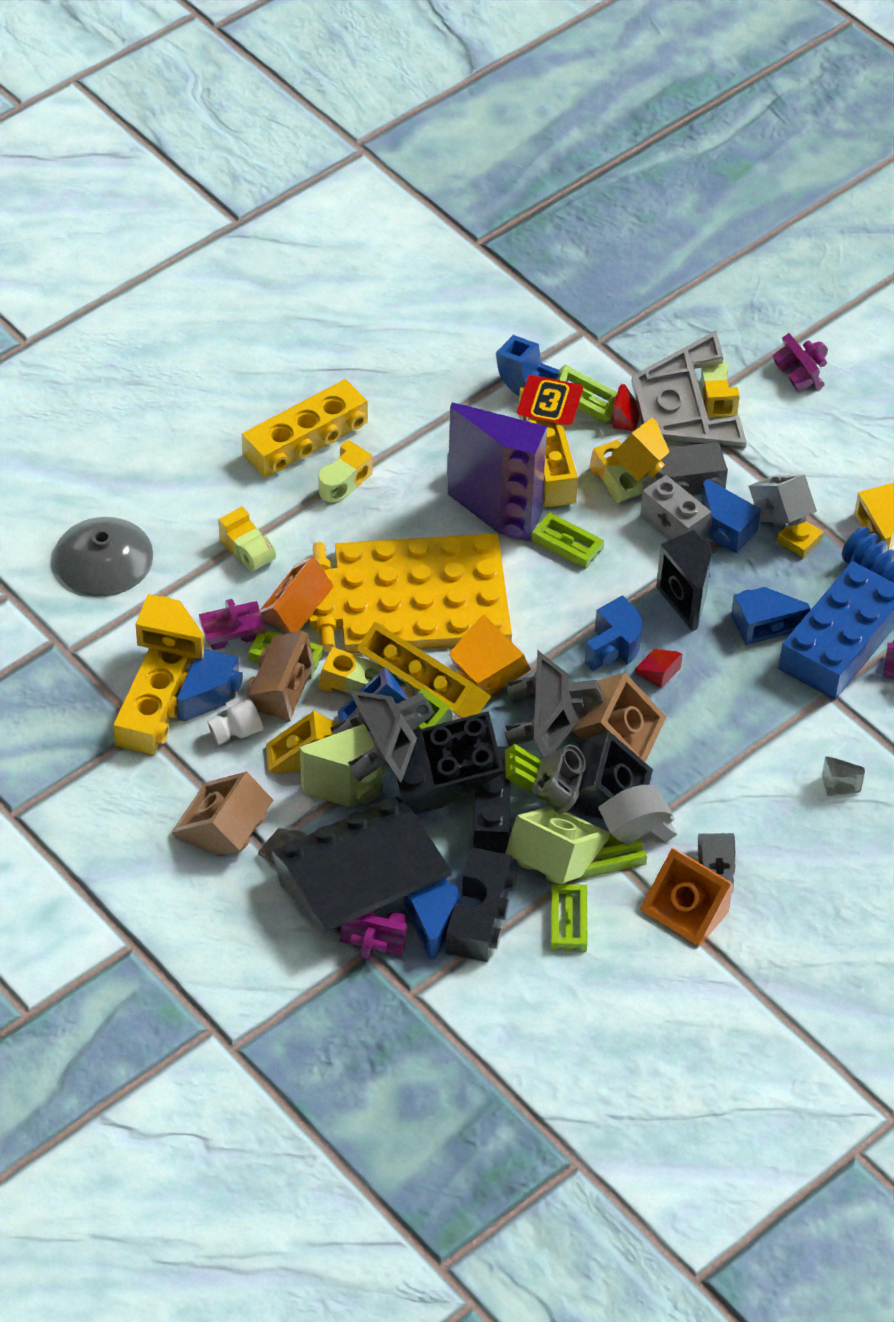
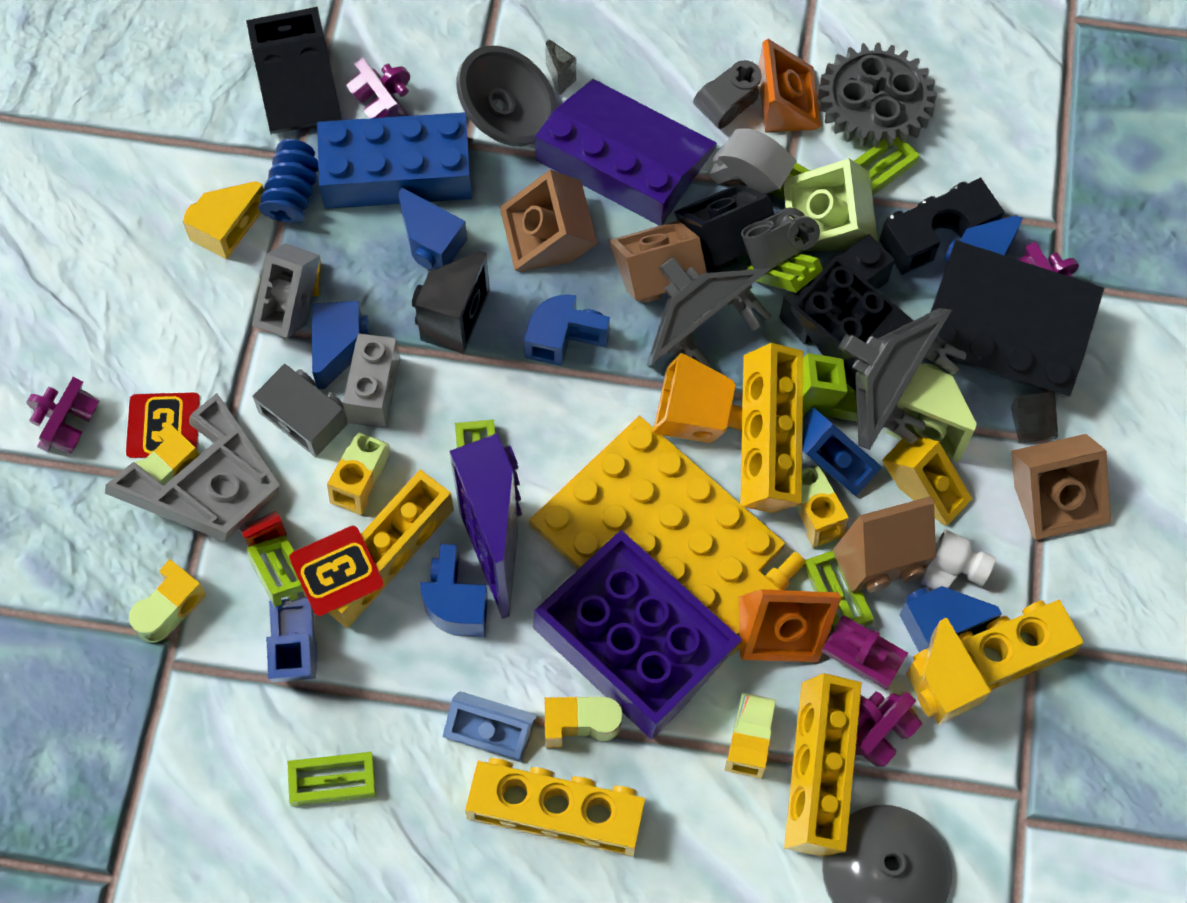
camera: 130 degrees left, 15 degrees up
yellow slope [611,417,669,482] -> none
red slope [634,648,683,689] -> none
none -> sticker [126,392,200,458]
none -> leg [129,559,206,643]
none -> lime tile [287,752,376,806]
none -> medium blue slope [442,691,537,762]
none -> dark grey dish [456,45,557,147]
none -> medium nougat slope [500,170,598,272]
none -> dark purple slope [533,530,742,740]
none -> dark purple slope [535,79,717,226]
none -> yellow brick [784,673,862,857]
none -> dark grey gear [817,42,937,149]
none -> magenta hips [855,691,922,767]

